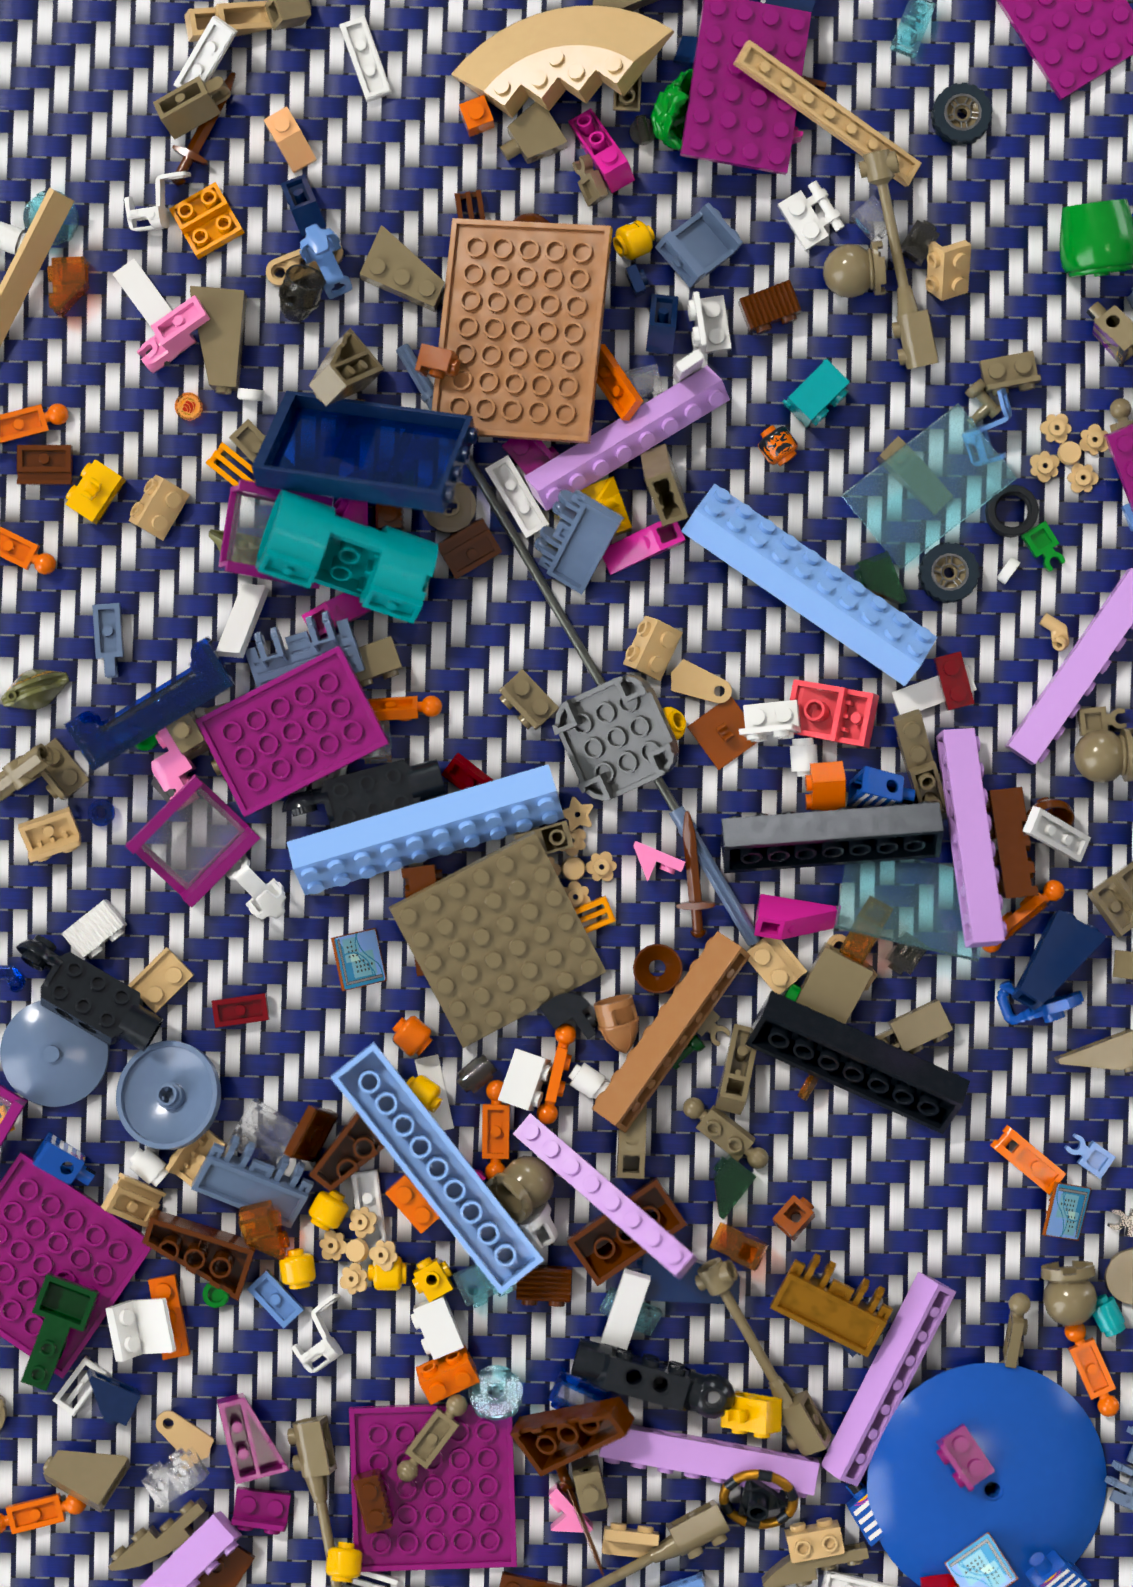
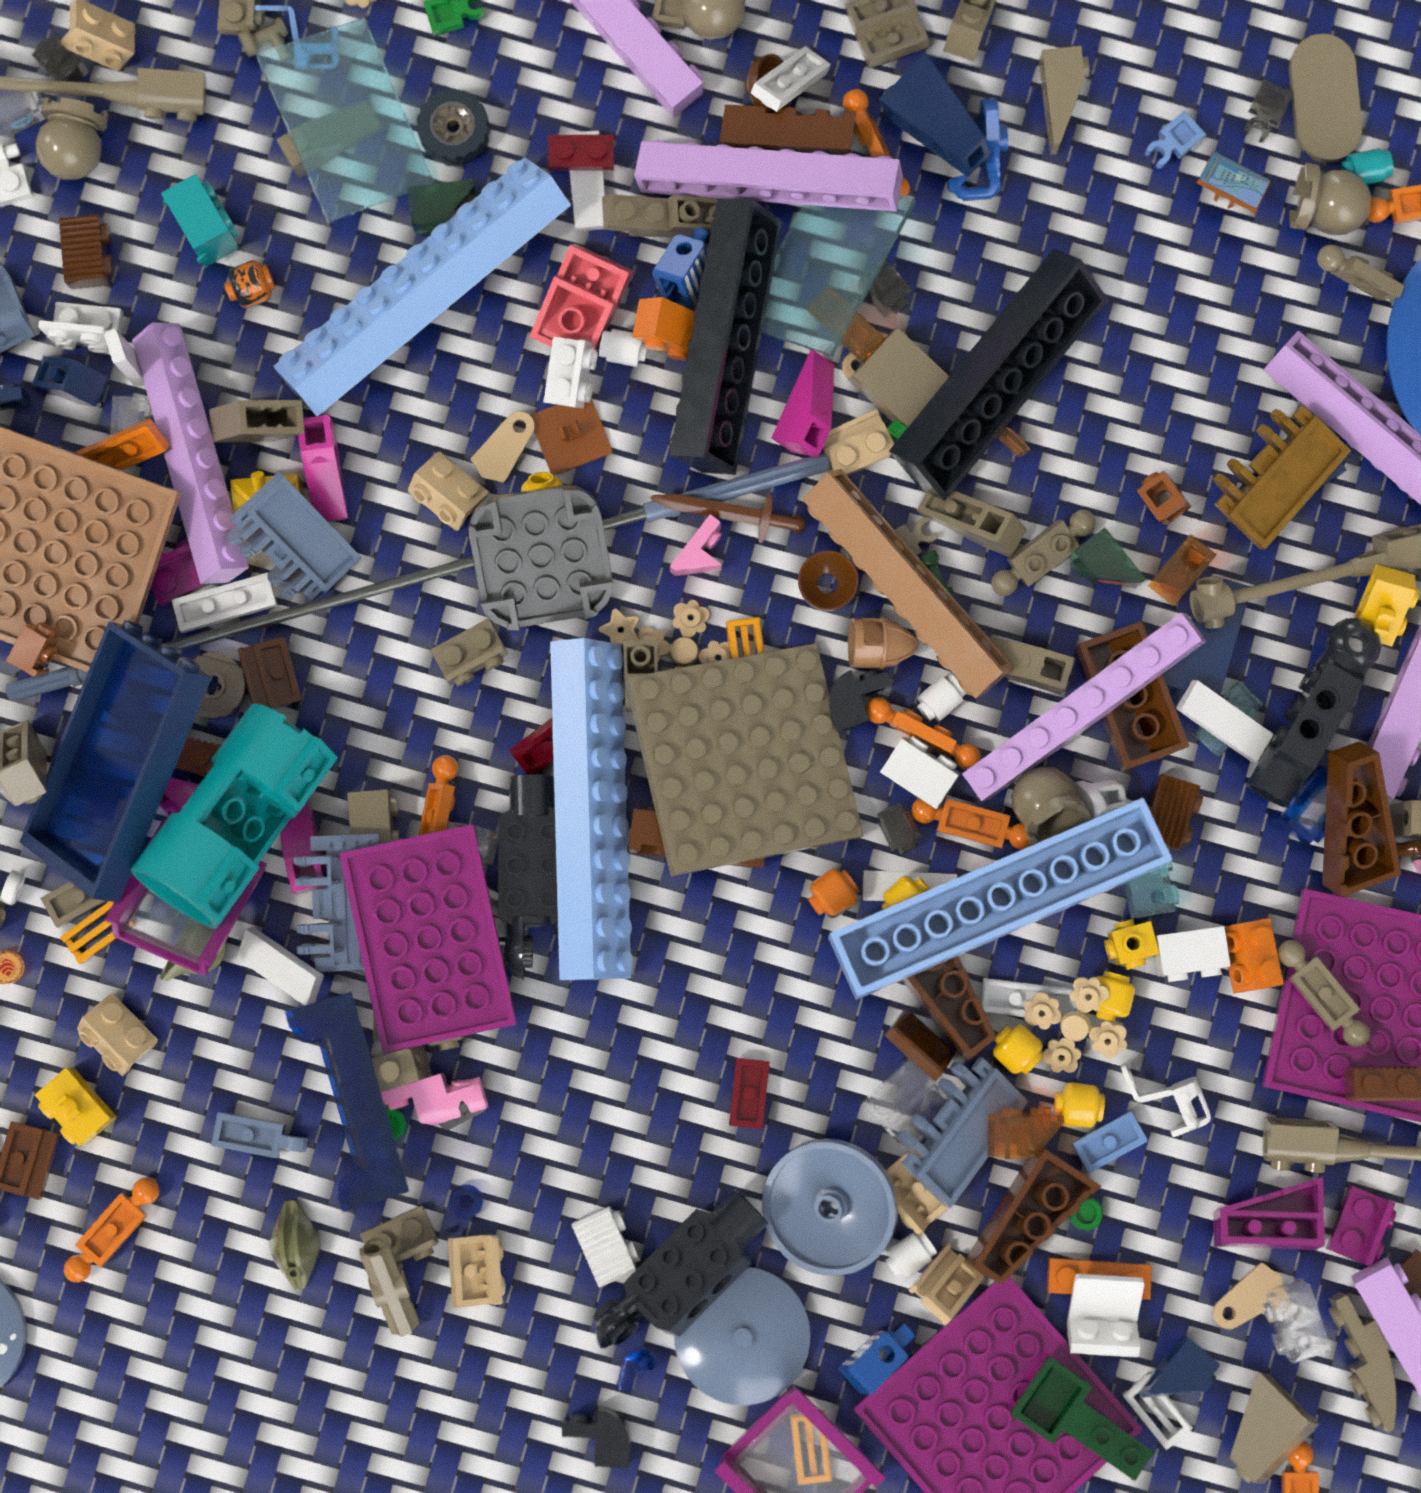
camera: 70 degrees left, 5 degrees down
piece [125,774,260,908] -> none
tan plate [128,947,195,1013] -> none
white piece [226,855,286,920] -> none
piece [331,928,387,991] -> none
orange brick [385,1173,440,1234] -> none
clear light blue plate [469,1365,523,1420] -> none
dark tan brick [874,999,953,1054] -> none
black tyre [985,485,1039,538] -> none
orange plate [990,1125,1066,1195] -> none
white tile [997,558,1021,585] -> none
tan arm [1039,613,1069,651] -> none

